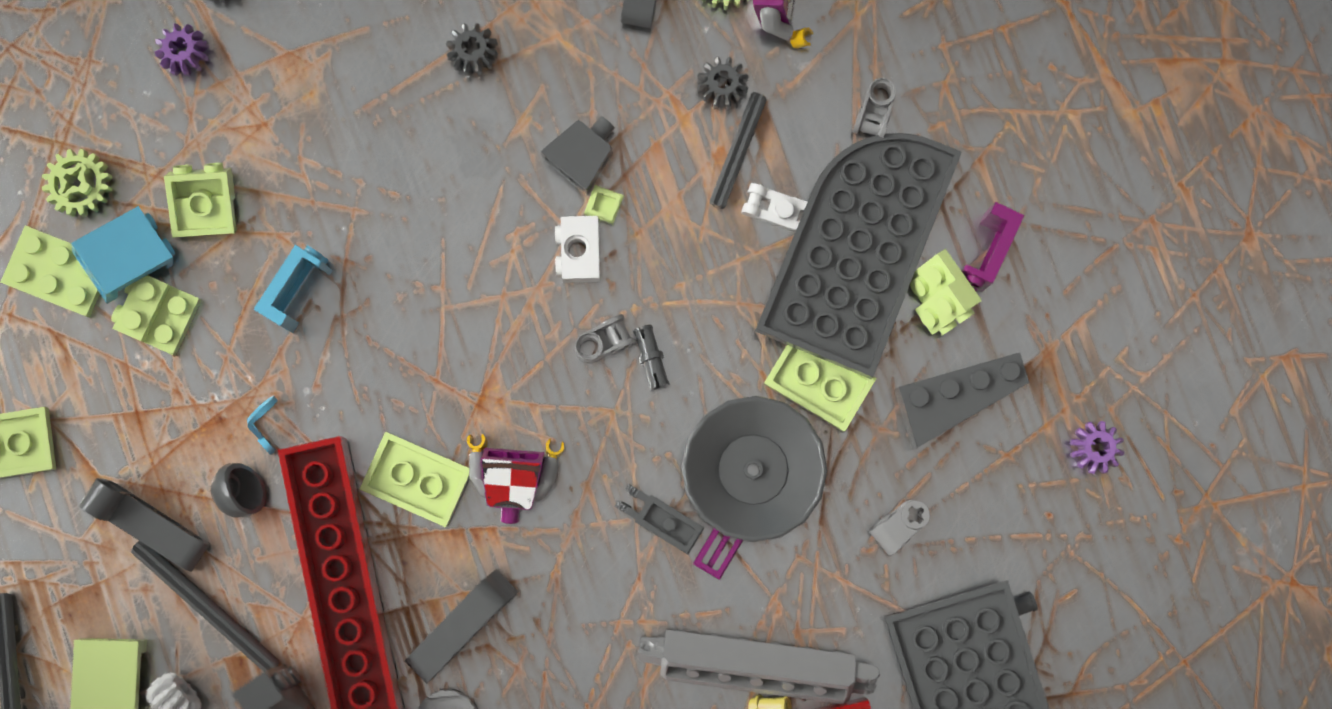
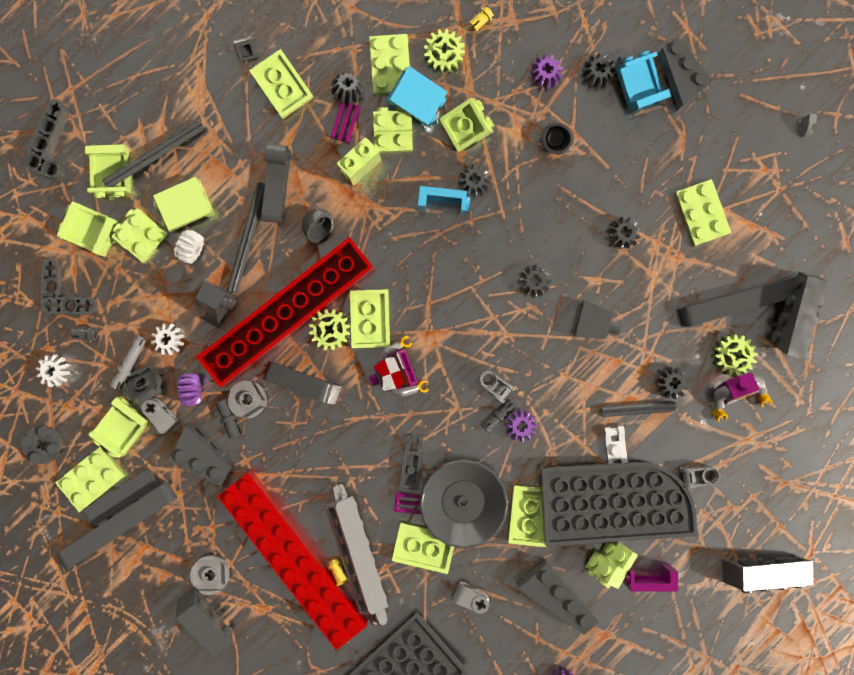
camera: 65 degrees right, 5 degrees up
medium azure piece [247,395,278,455] -> none
white brick [555,216,600,283] -> none
yellowish green tile [584,185,624,225] -> none
none -> yellowish green gear [309,309,351,350]
none -> magenta tile [330,102,361,143]
none -> dark grey gear [331,71,363,105]
none -> yellowish green panel [337,138,381,186]
none -> yellowish green plate [392,522,454,574]
none -> dark grey gear [458,163,491,197]
none -> light yellow pin [469,7,494,31]
none -> medium lavender gear [505,409,538,442]
none -> dark grey gear [518,264,552,297]
none -> dark grey hat [541,122,574,155]
none -> wedge [722,557,813,593]

